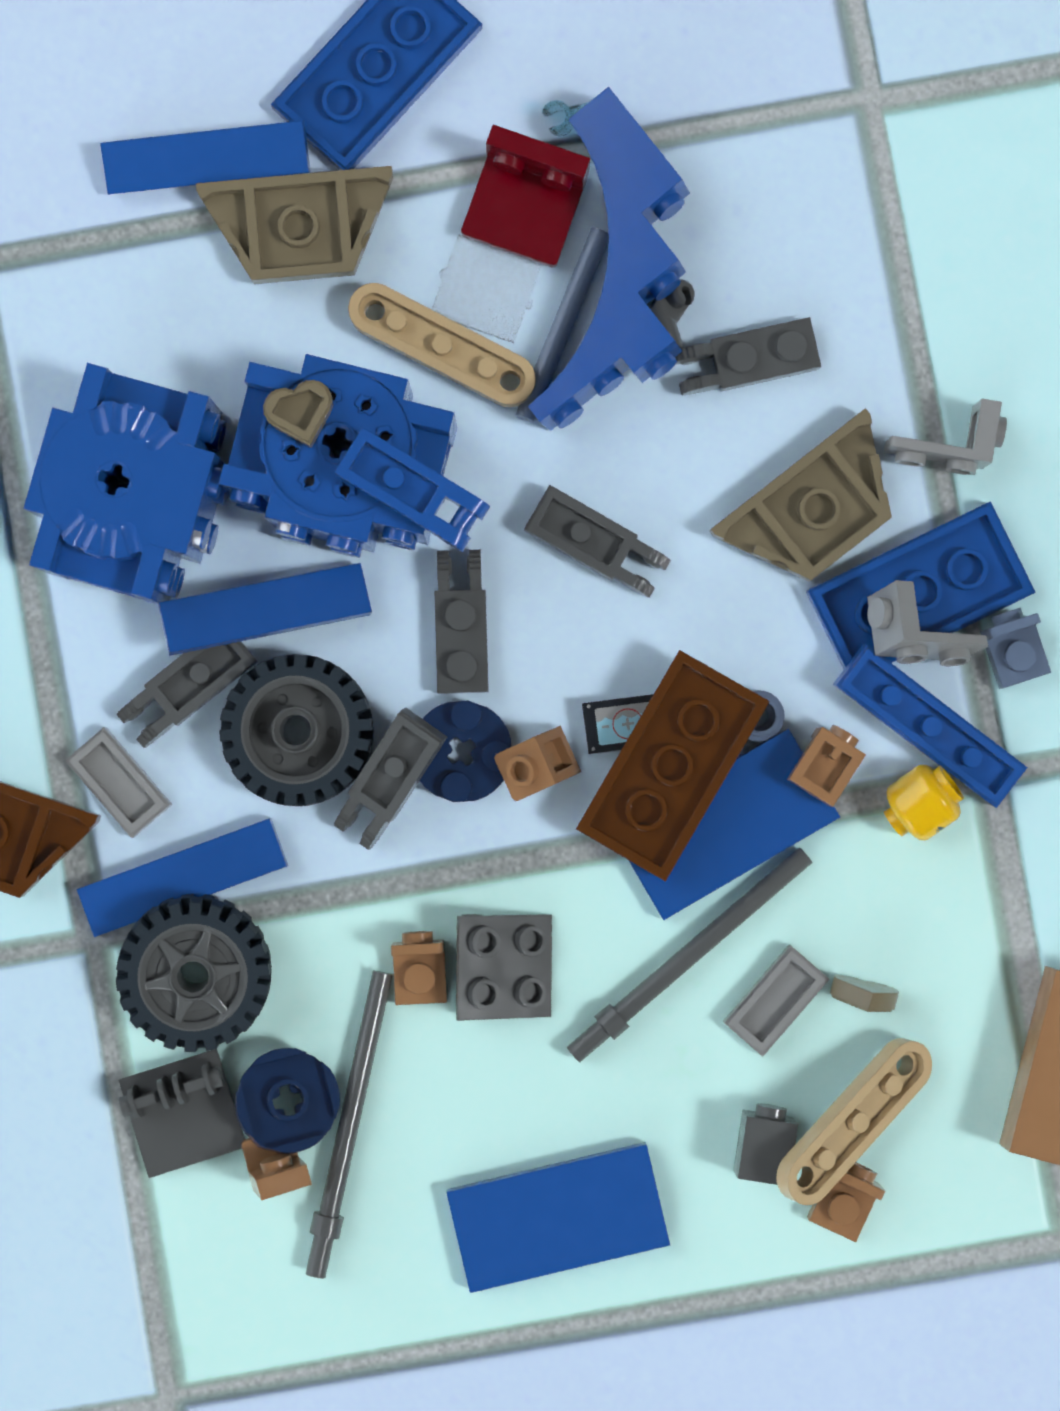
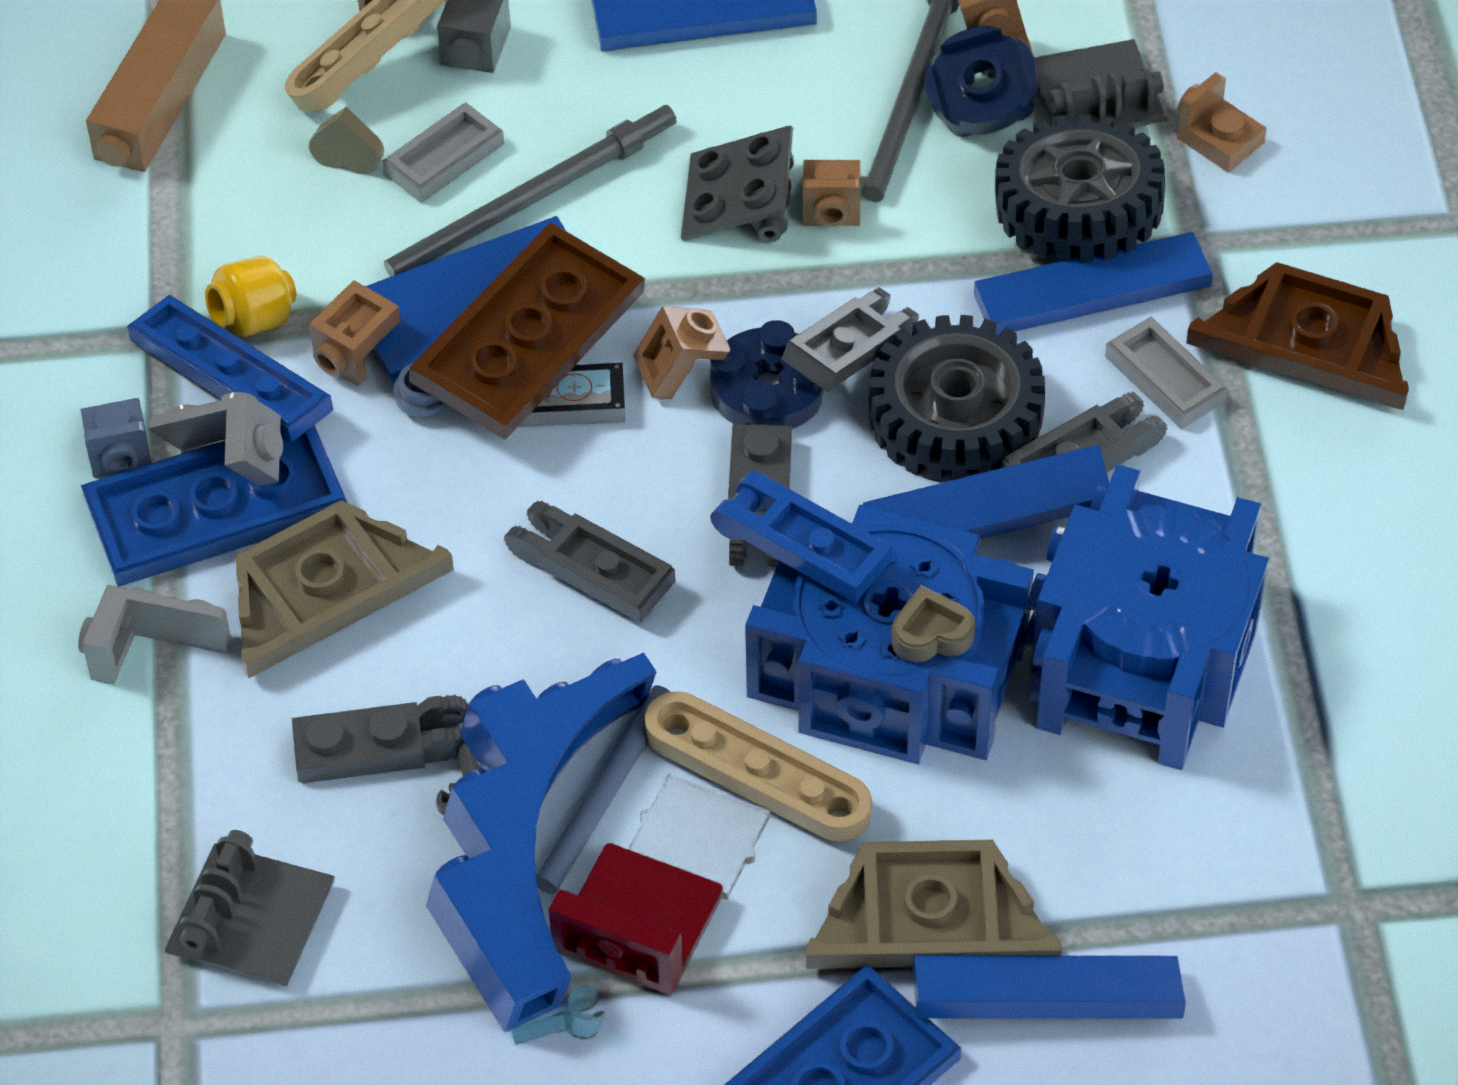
camera: 175 degrees left, 35 degrees down
none -> dark grey hinge [164,830,335,986]
none -> medium nougat bracket [1177,72,1267,173]

